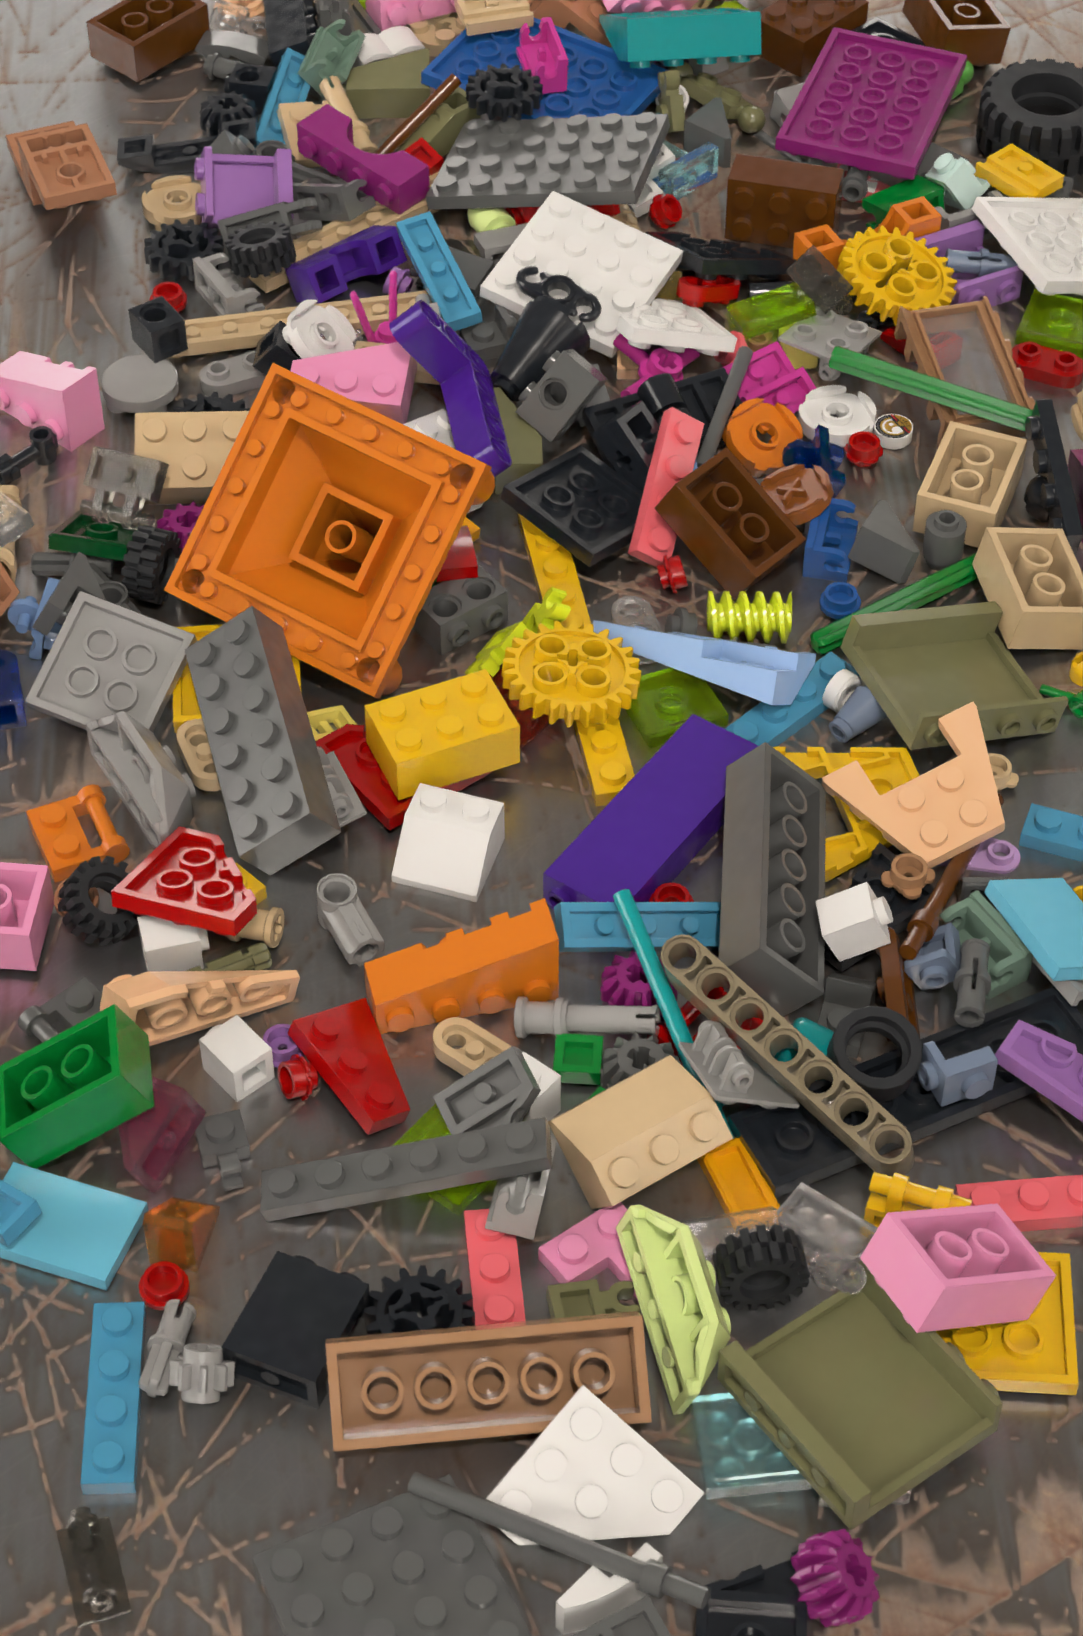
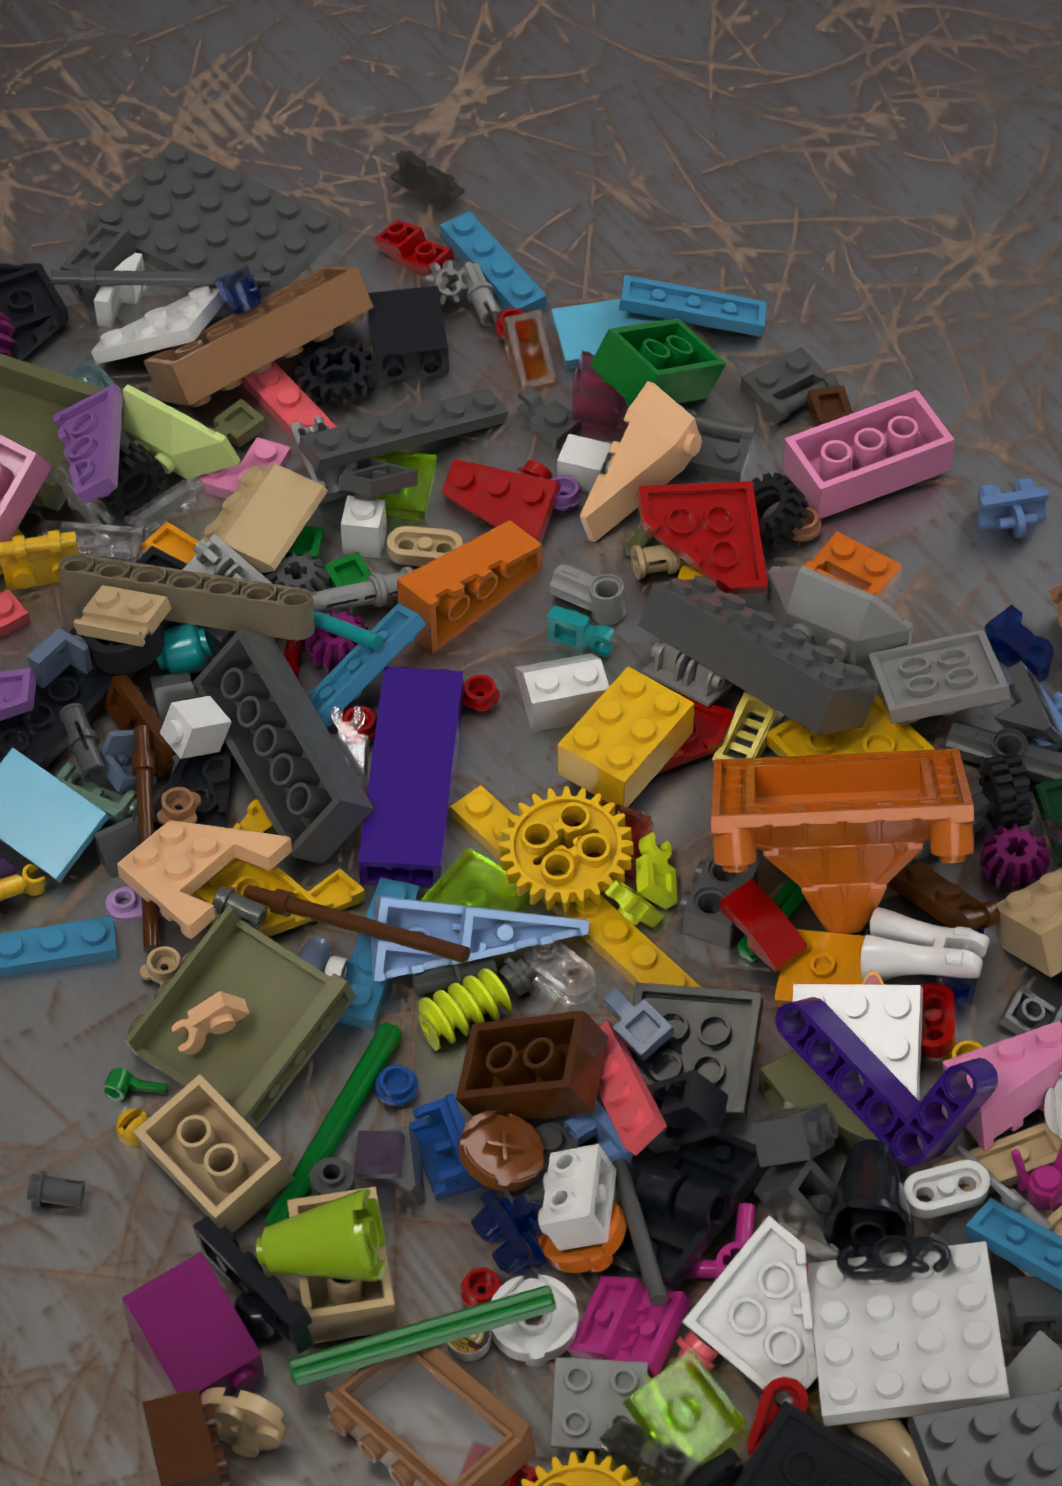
camera: 150 degrees right, 5 degrees up
none -> medium lavender wing [53,383,123,504]
none -> tan plate [73,585,172,647]
none -> light nougat plate [171,991,250,1055]
none -> dark grey pin [212,886,268,930]
none -> clear blue leg [215,265,263,315]
none -> reddish brown bar [243,884,470,963]
none -> lime cone [256,1189,386,1282]
none -> clear plate [330,706,369,776]
none -> clear purple plate [354,1130,405,1179]
none -> red slope [374,219,455,276]
none -> red plate [463,674,500,711]
none -> white brick [538,1144,617,1251]
none -> teal plate [547,605,615,657]
none -> sand blue plate [602,987,675,1062]
none -> white plate [903,1160,990,1219]

